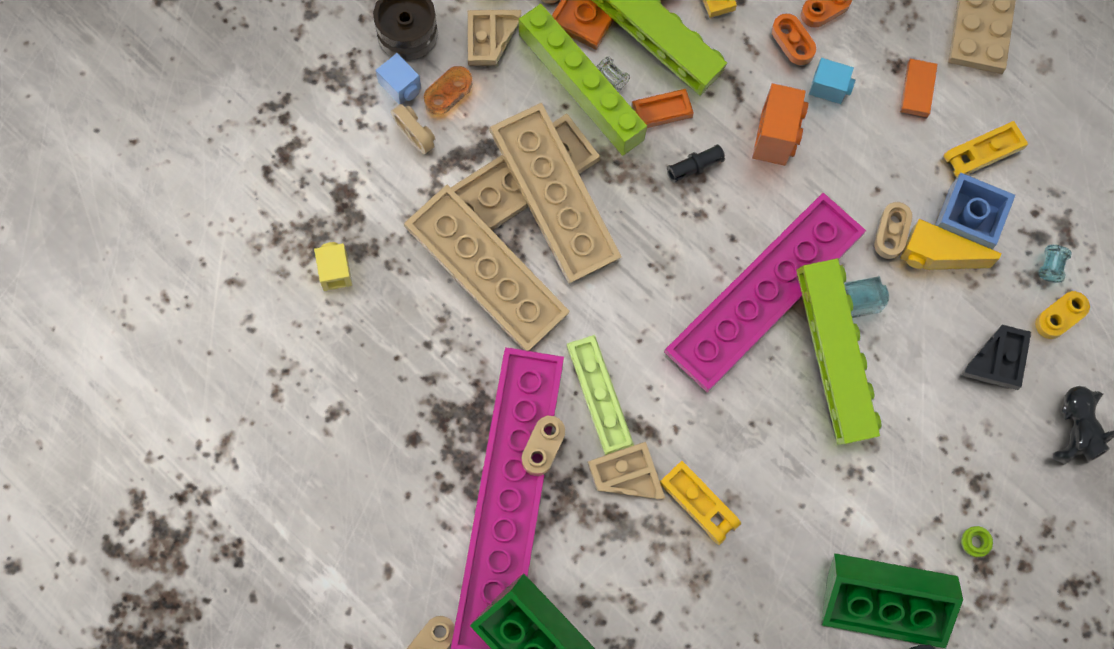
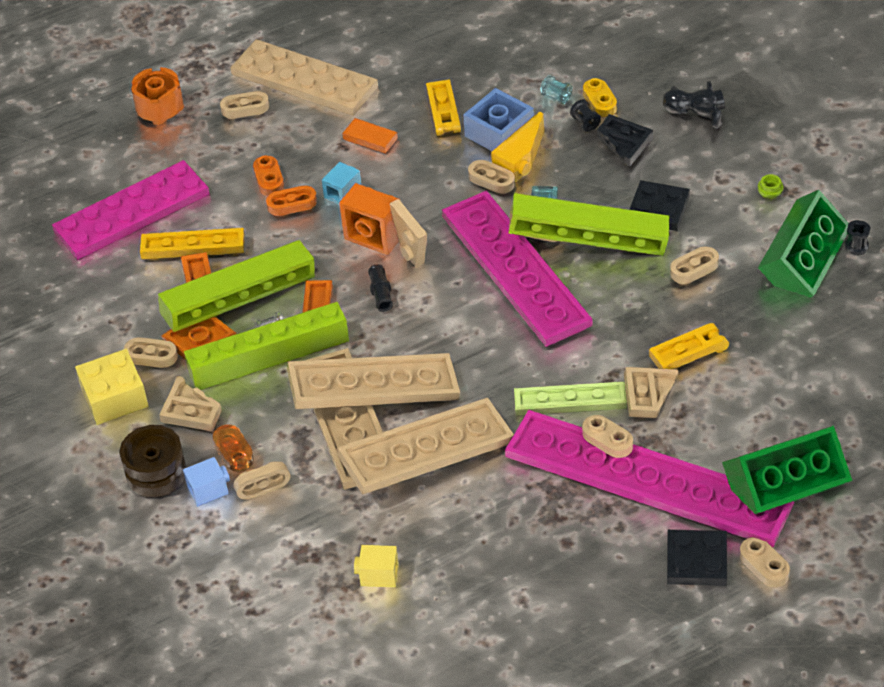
camera: 65 degrees left, 25 degrees down
none -> tan wing [390,199,427,268]
none -> black bush [570,99,601,132]
none -> black plate [629,180,690,231]
none -> black plate [667,529,727,586]
none -> tan plate [670,247,719,284]

